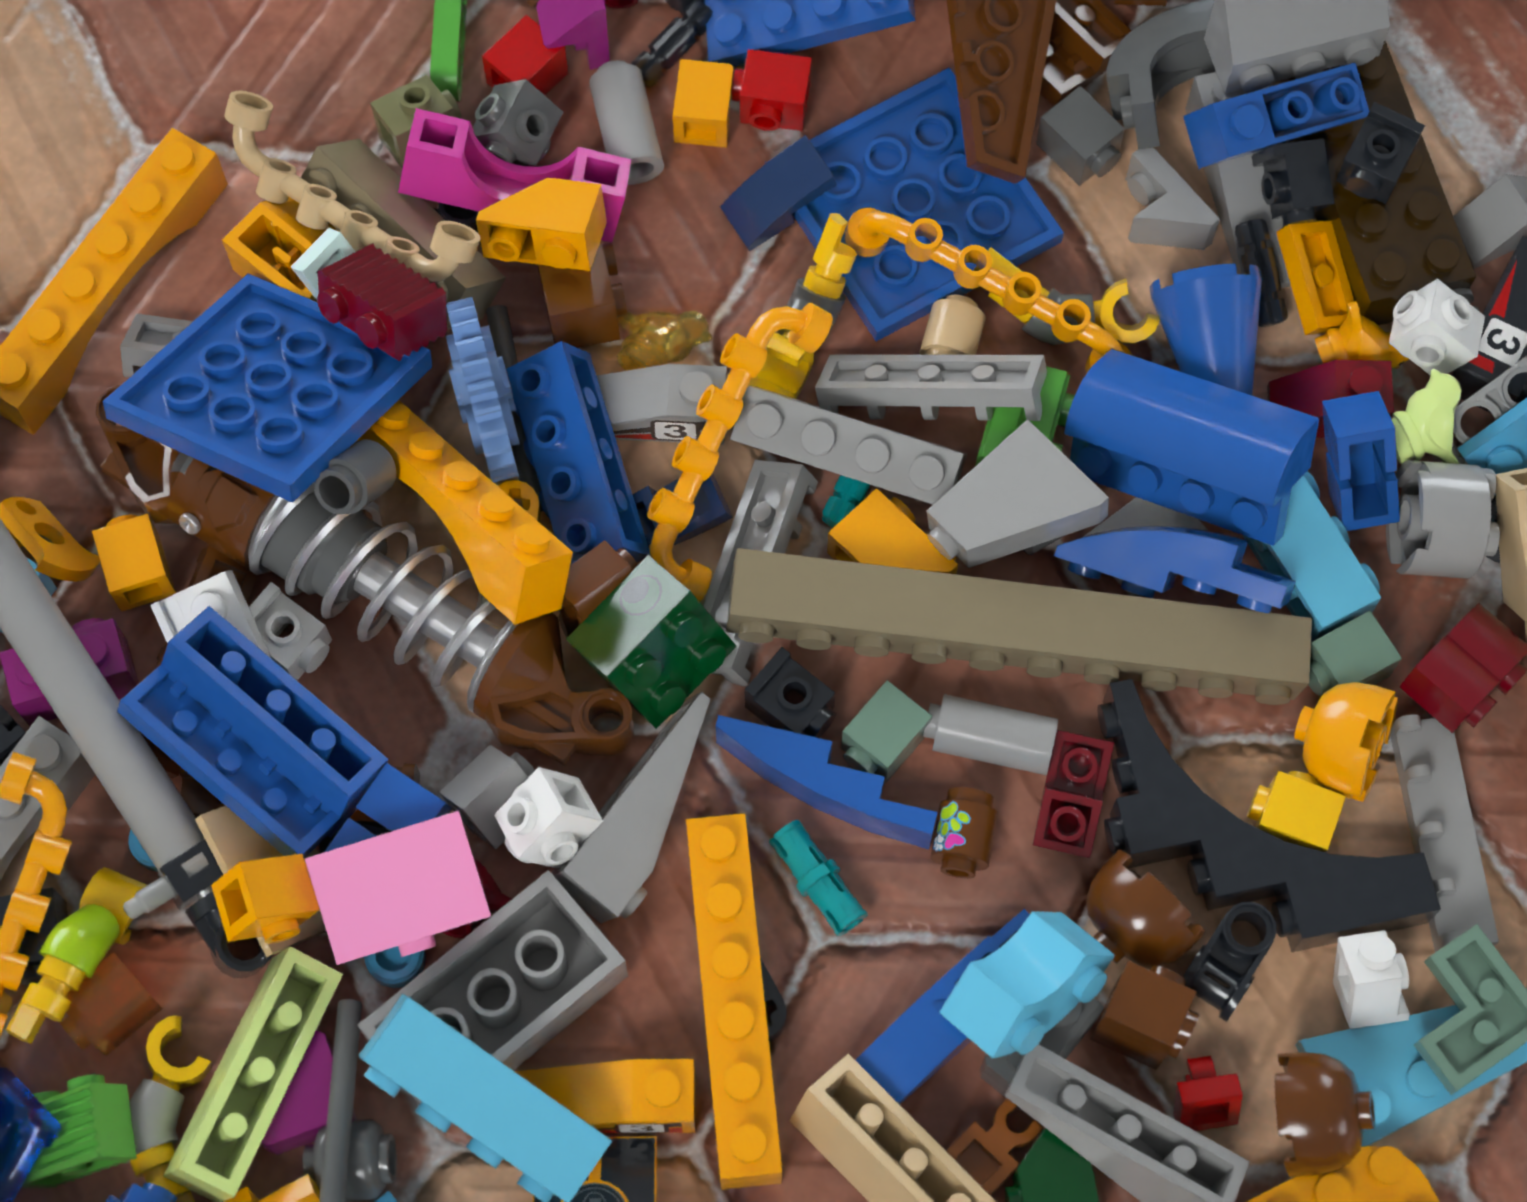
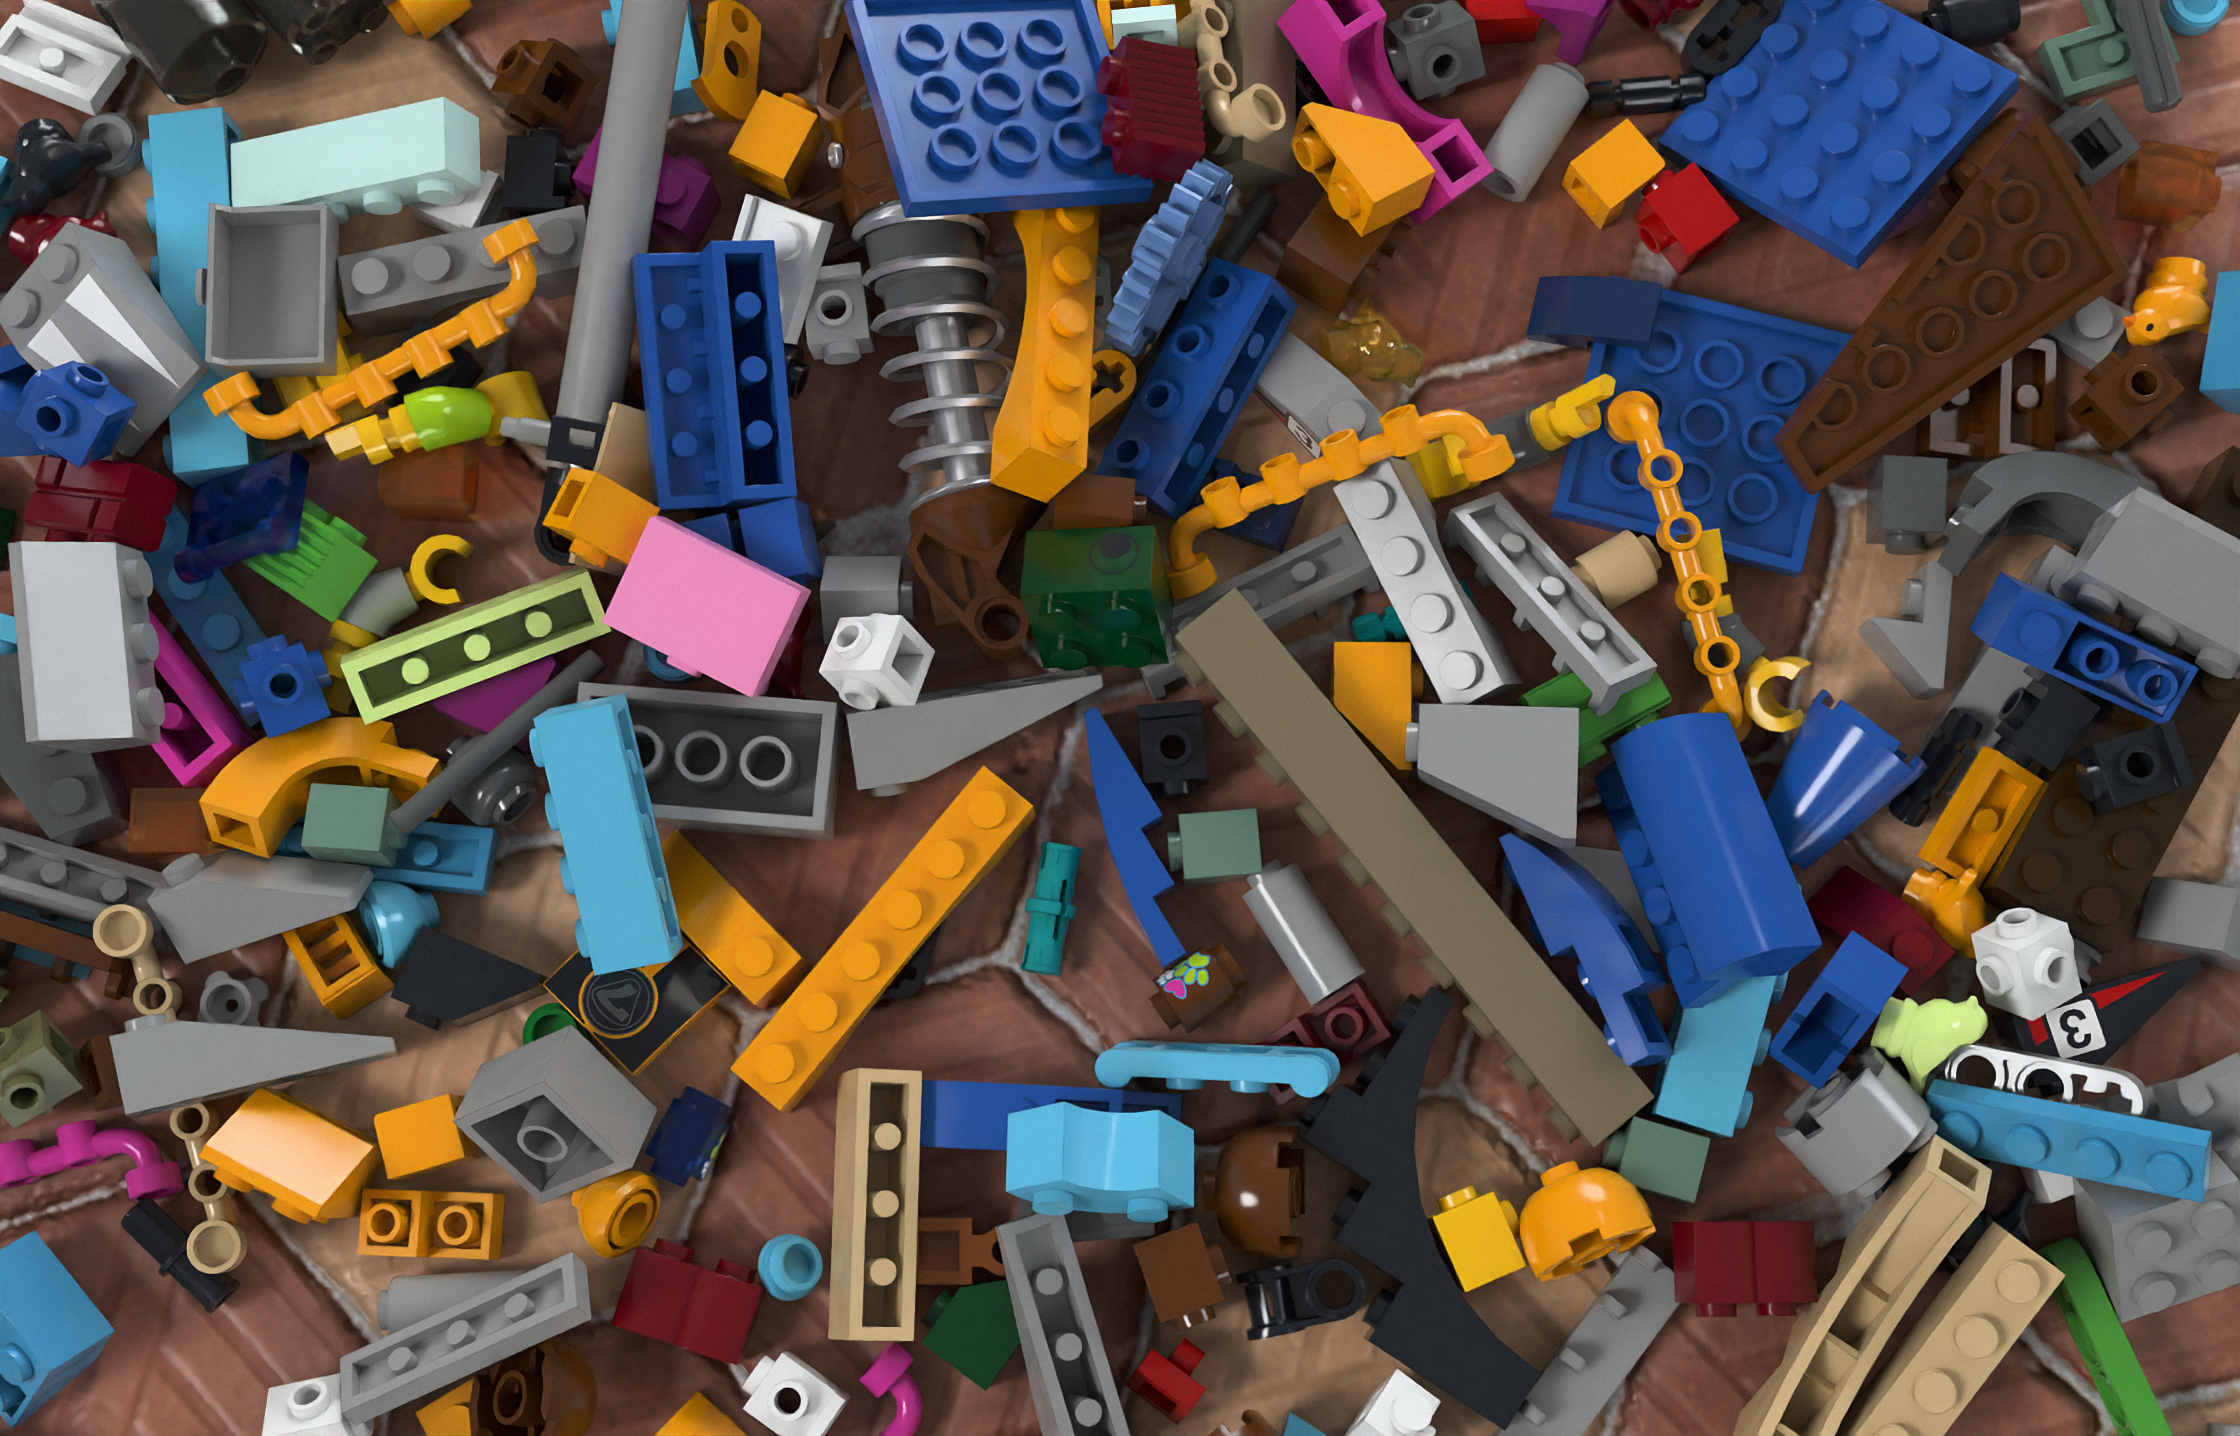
camera: 50 degrees right, 10 degrees up
dark grey brick [314,439,396,514] -> none
none -> medium azure plate [1095,1040,1340,1098]

